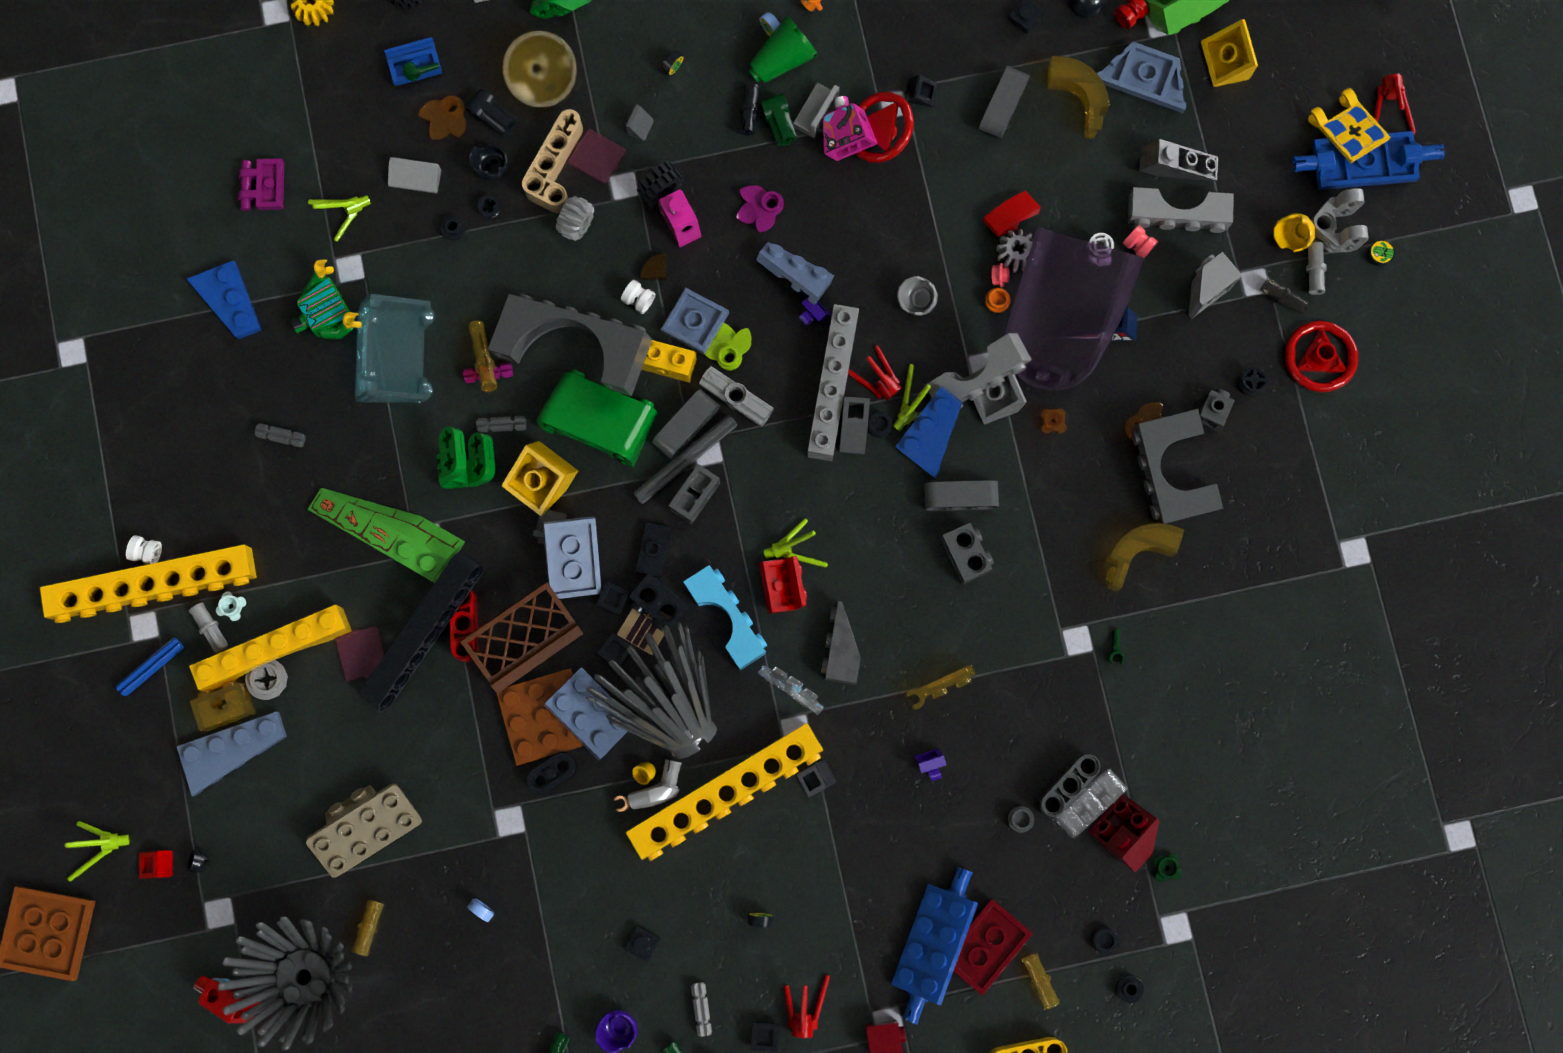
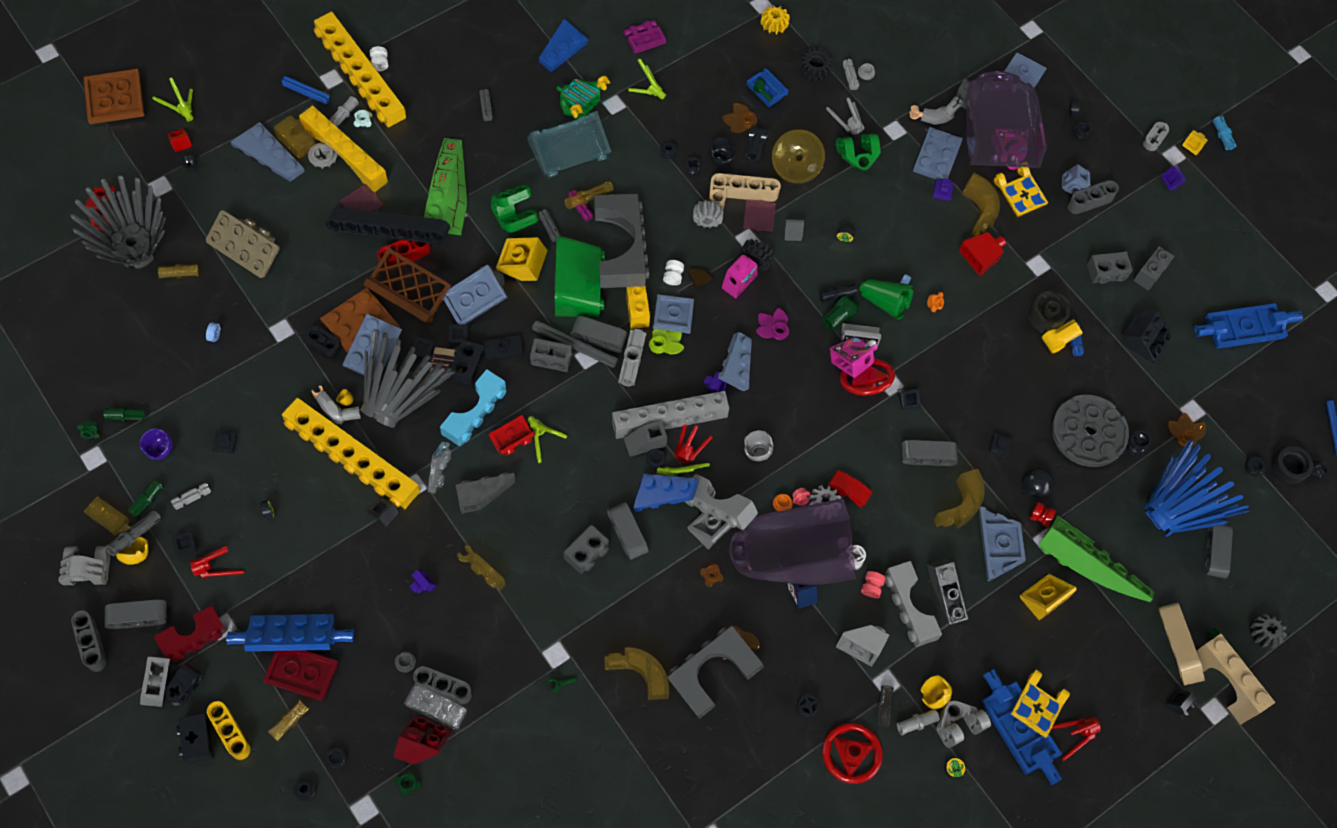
camera: 60 degrees right, 15 degrees down
light grey slope [388,157,442,194] -> none
dark grey brick [1199,389,1235,431] -> none

